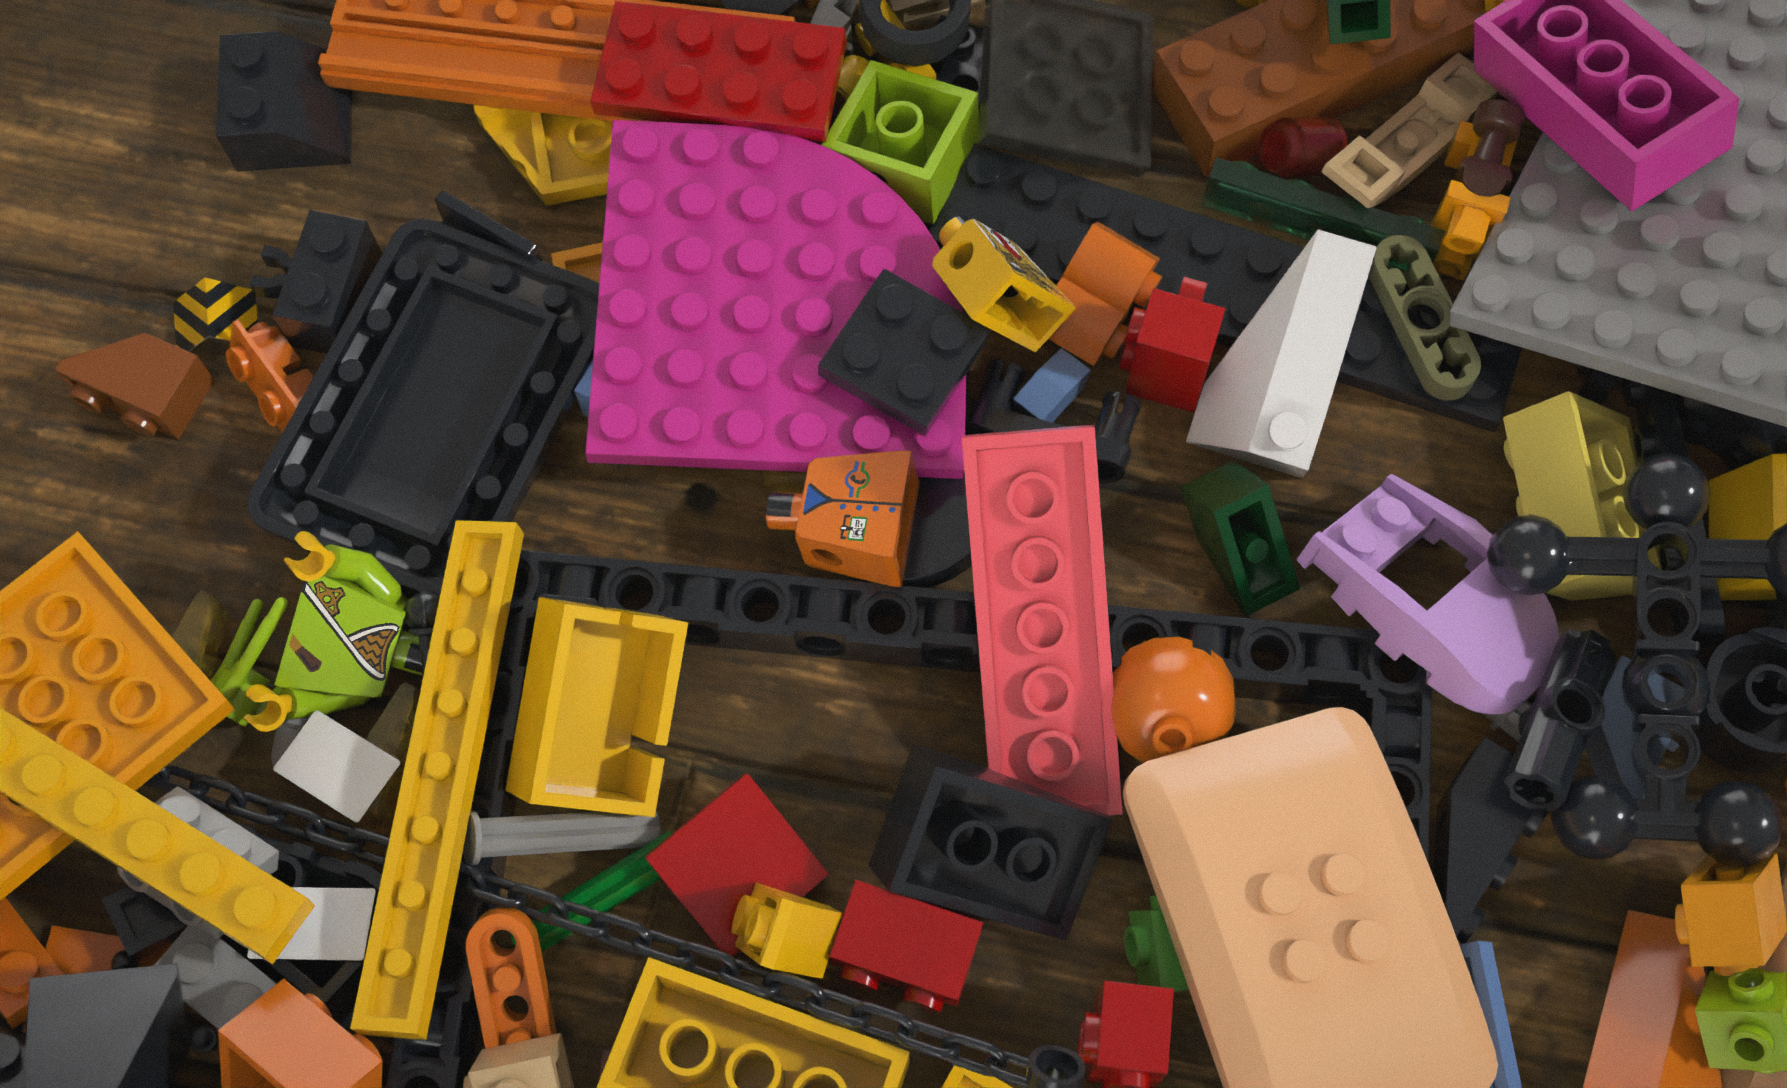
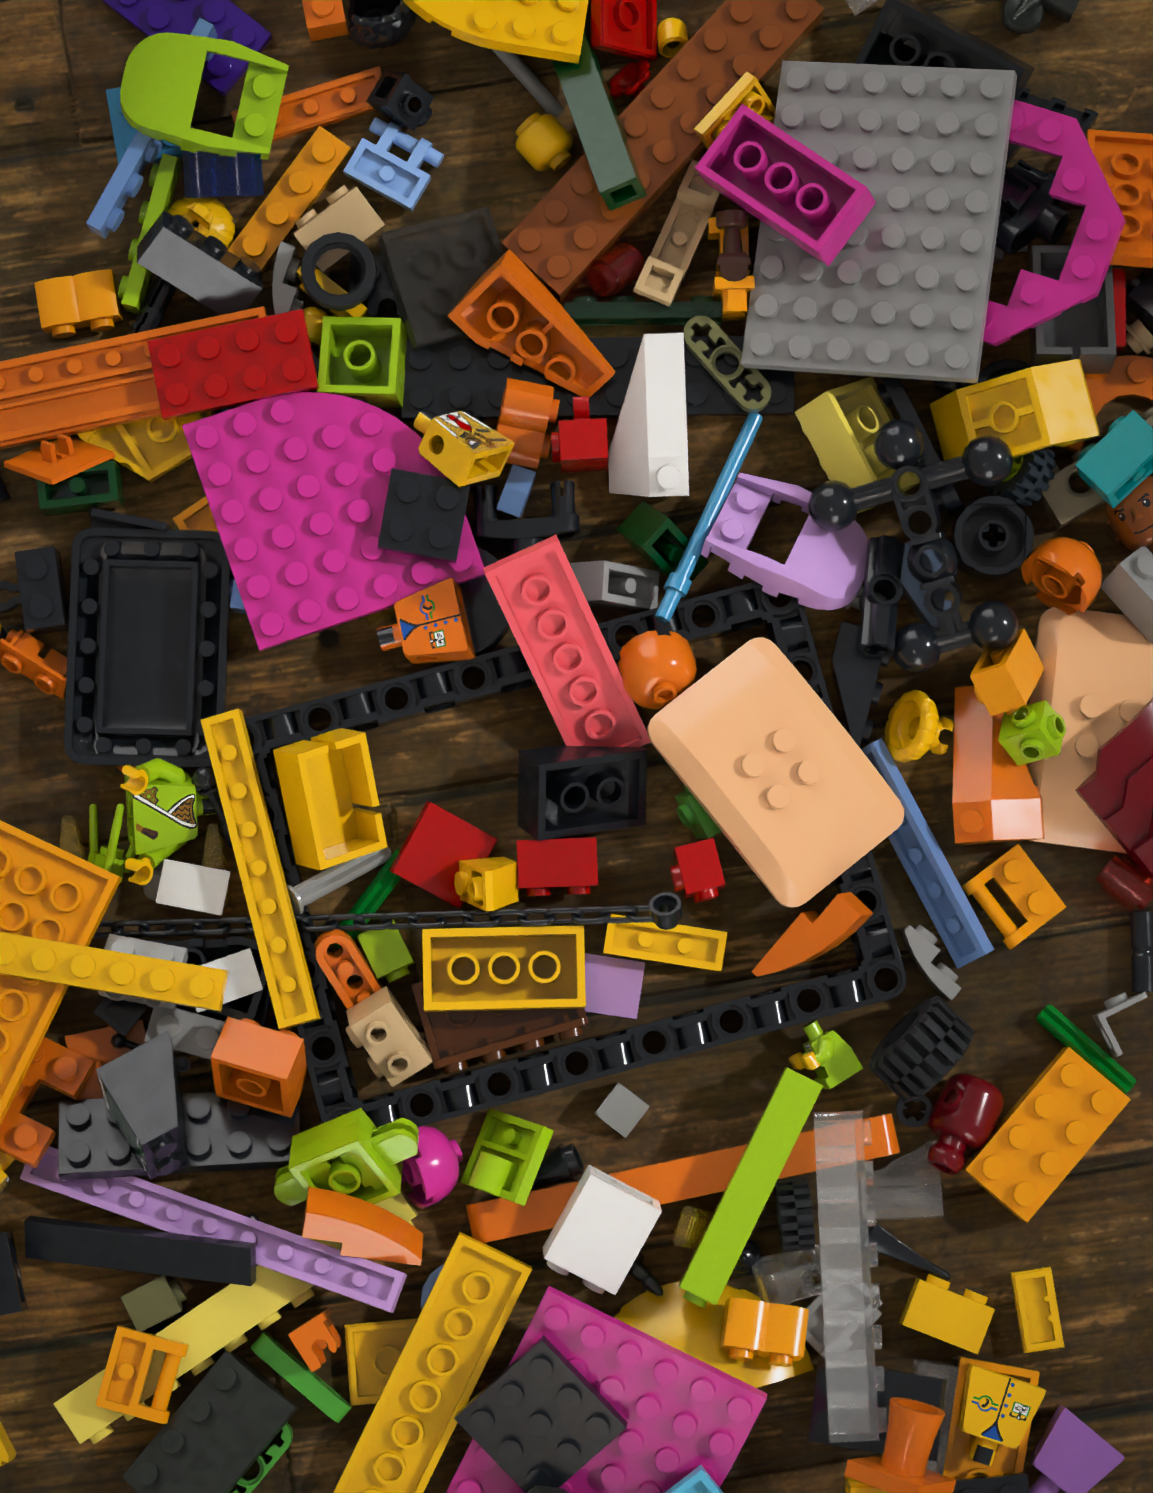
camera: 20 degrees left, 15 degrees up
none -> orange piece [3,433,115,485]
none -> dark green brick [36,460,124,516]
none -> lime brick [357,919,415,983]
none -> orange wedge [448,249,616,398]
none -> light grey slope [571,560,660,611]
none -> dark azure bar [655,413,763,623]
none -> yellow hair [884,690,954,763]

